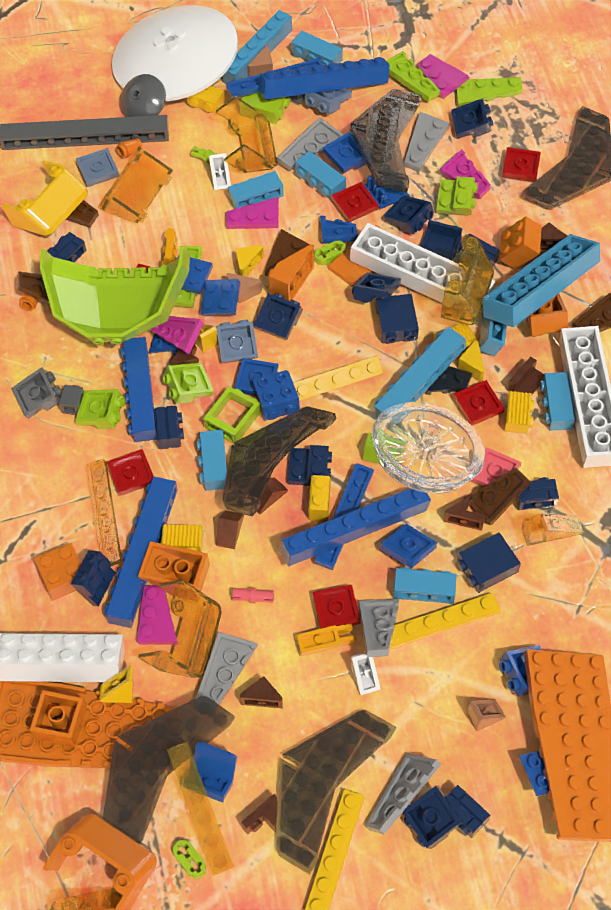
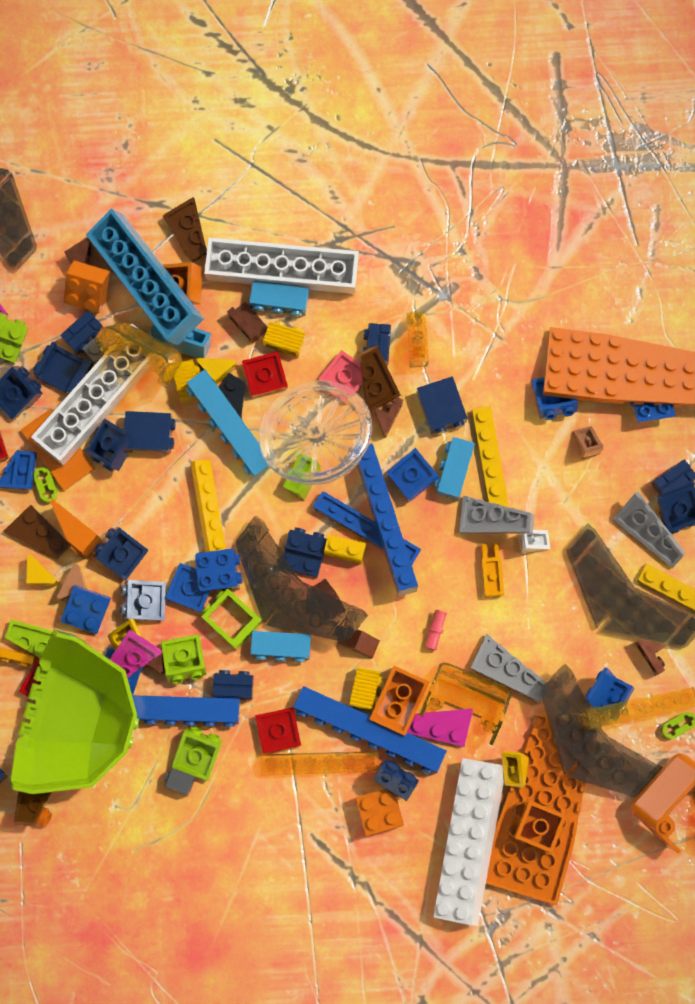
camera: 80 degrees left, 20 degrees up
dark grey plate [12,367,62,418] -> none
blue plate [177,256,213,295] -> none
copper slope [240,676,283,709] -> none
red plate [313,584,361,629] -> none

